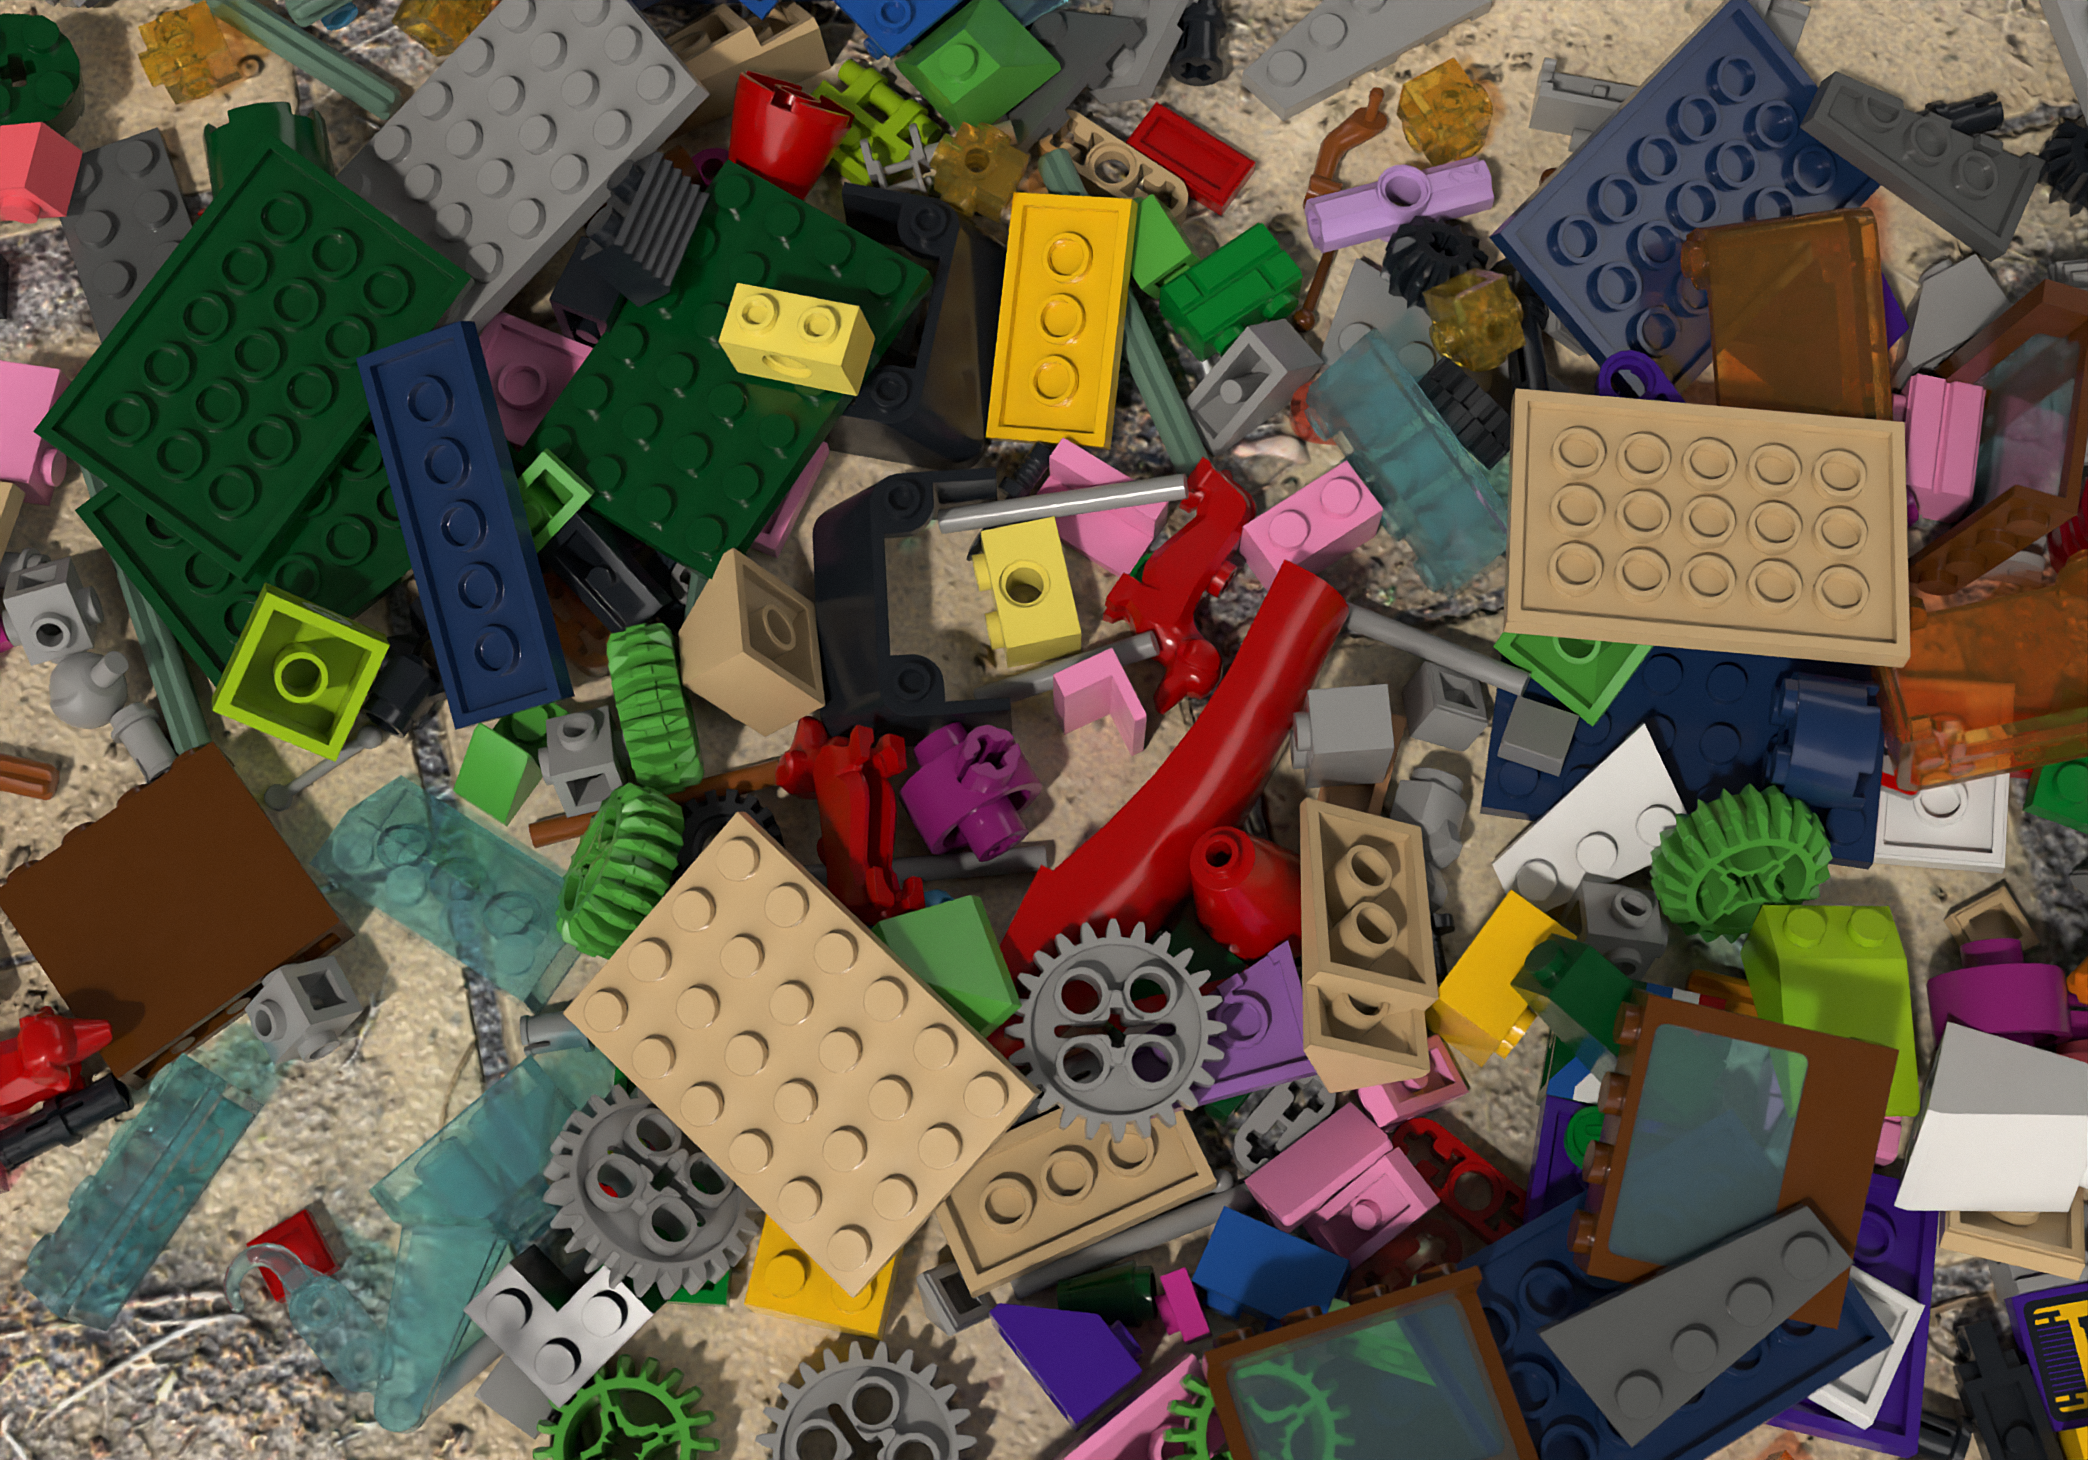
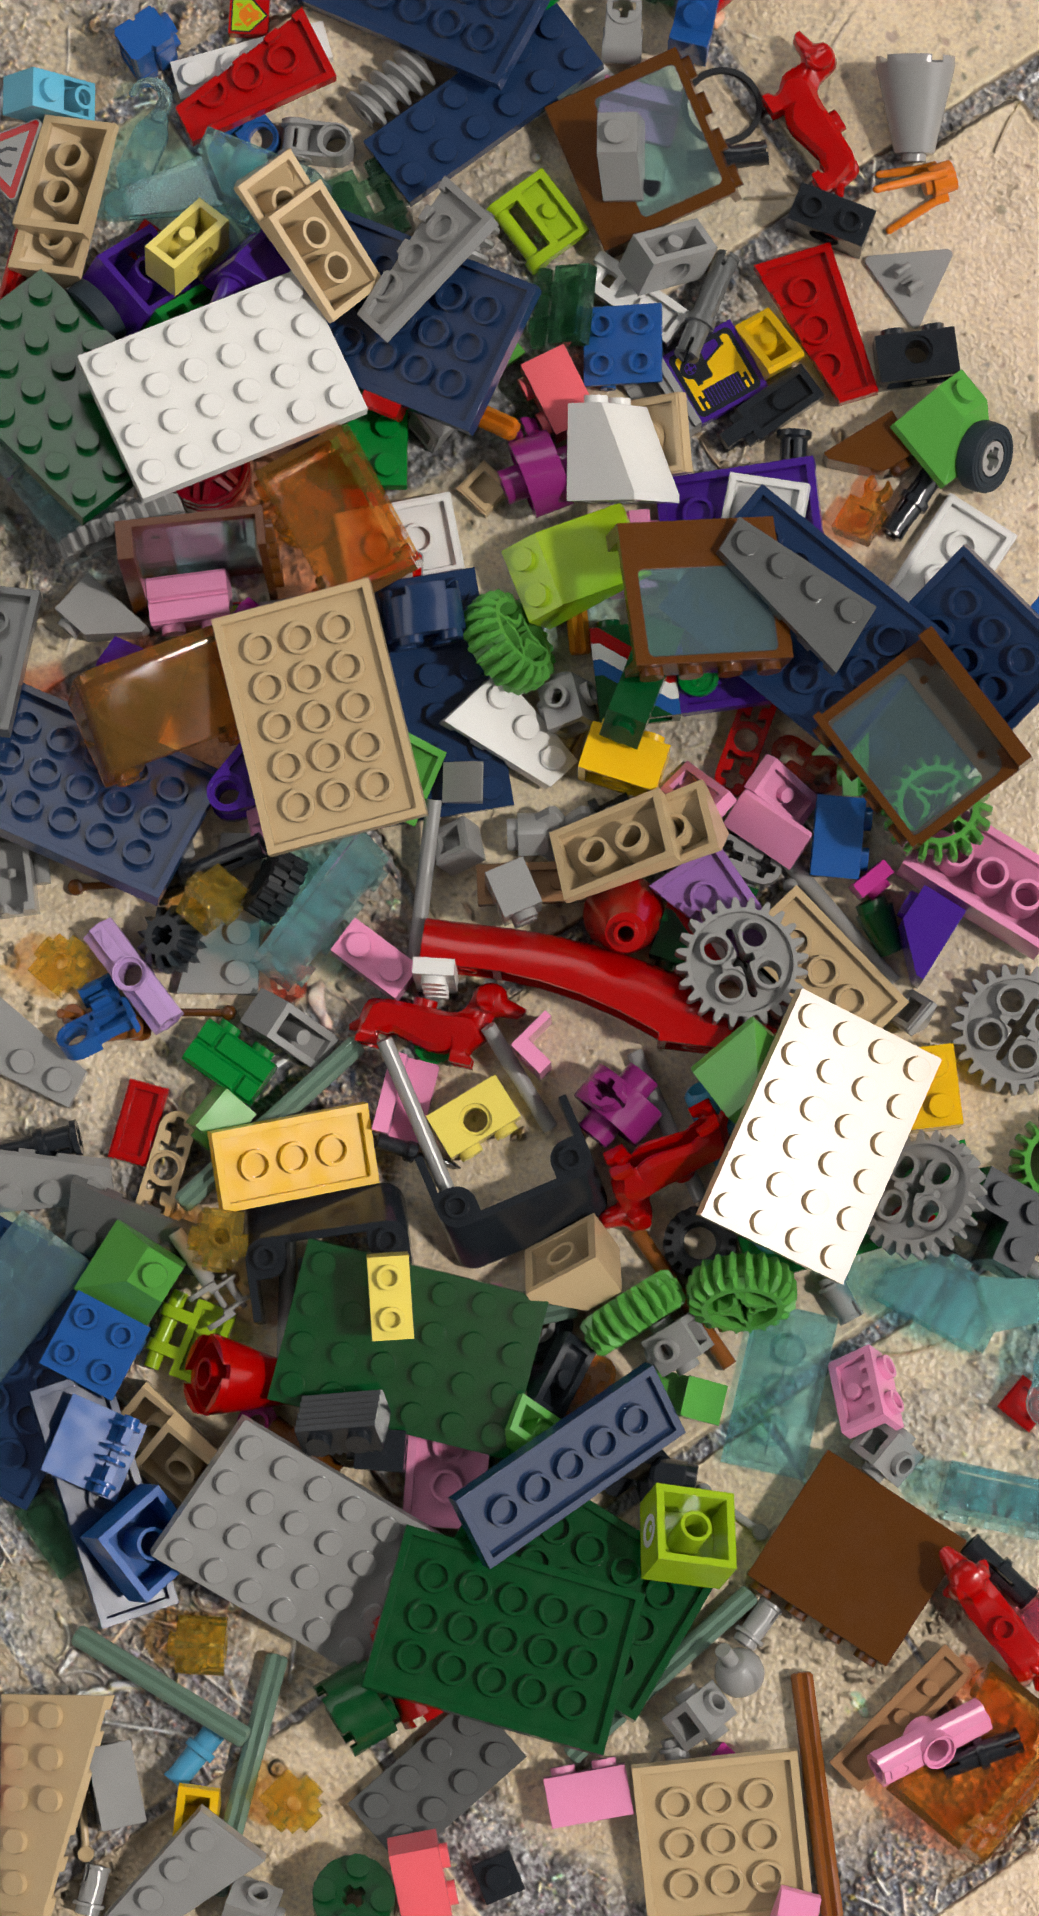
camera: 105 degrees left, 10 degrees up
none -> blue piece [56,973,141,1061]
none -> white plate [412,957,459,1000]
none -> bright pink bracket [827,1344,904,1439]

